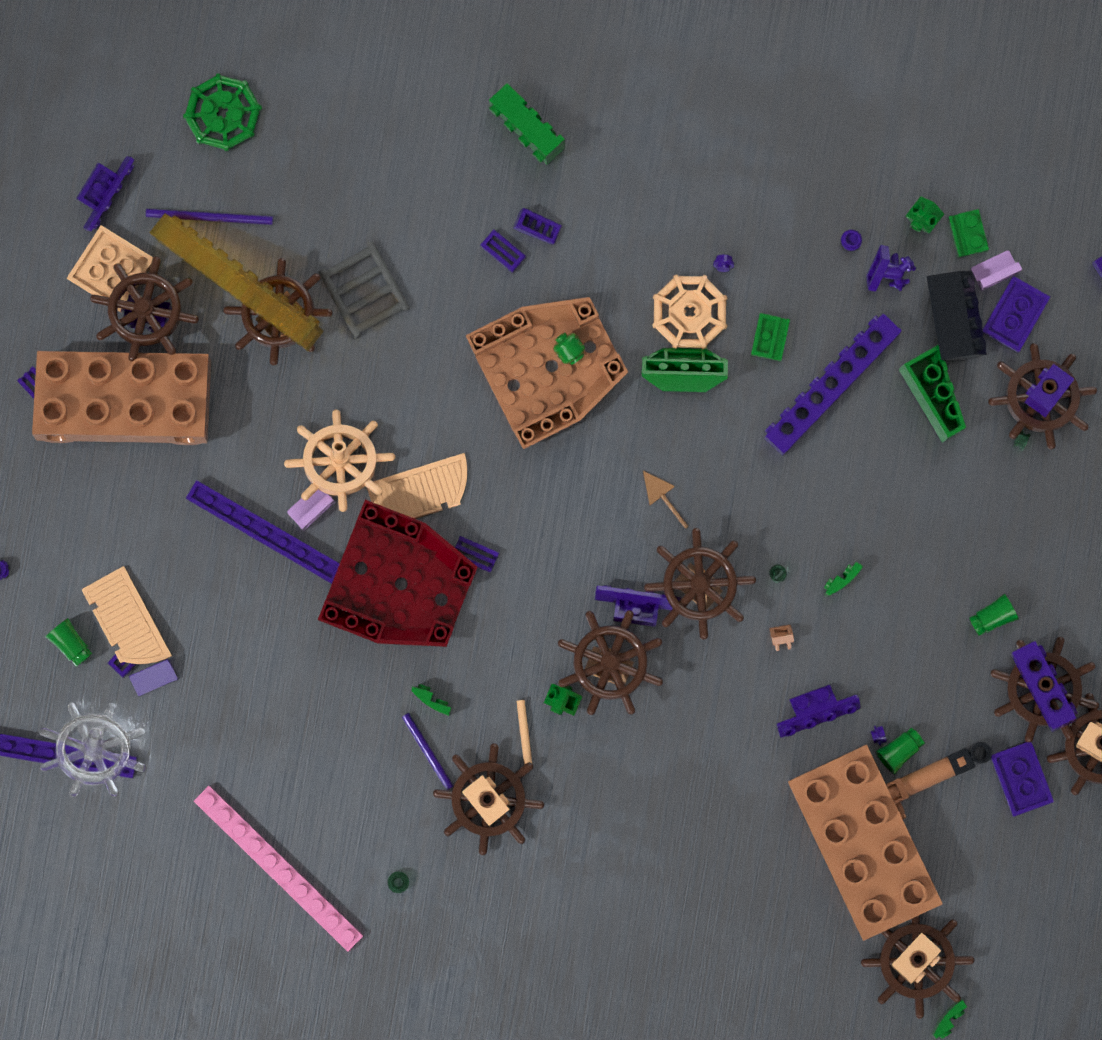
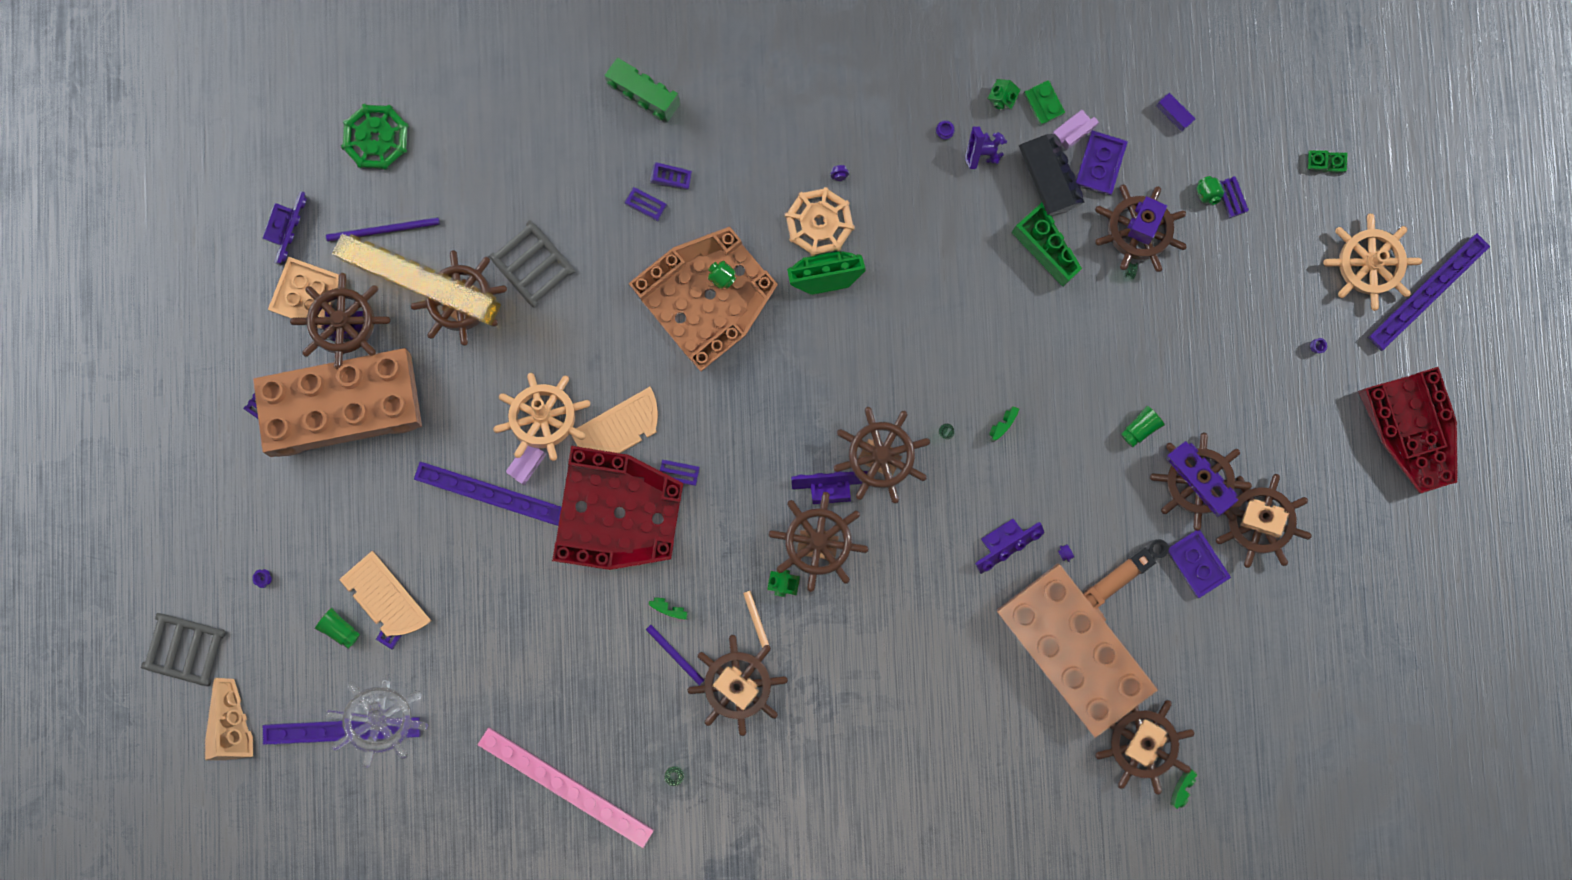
camera: 20 degrees left, 0 degrees up
slope [129,659,178,696] -> none
medium nougat piece [643,471,688,528] -> none
green plate [751,313,790,362] -> none
dark purple brick [764,313,902,456] -> none
nougat tile [769,625,794,651] -> none
green plant [875,728,925,775] -> none

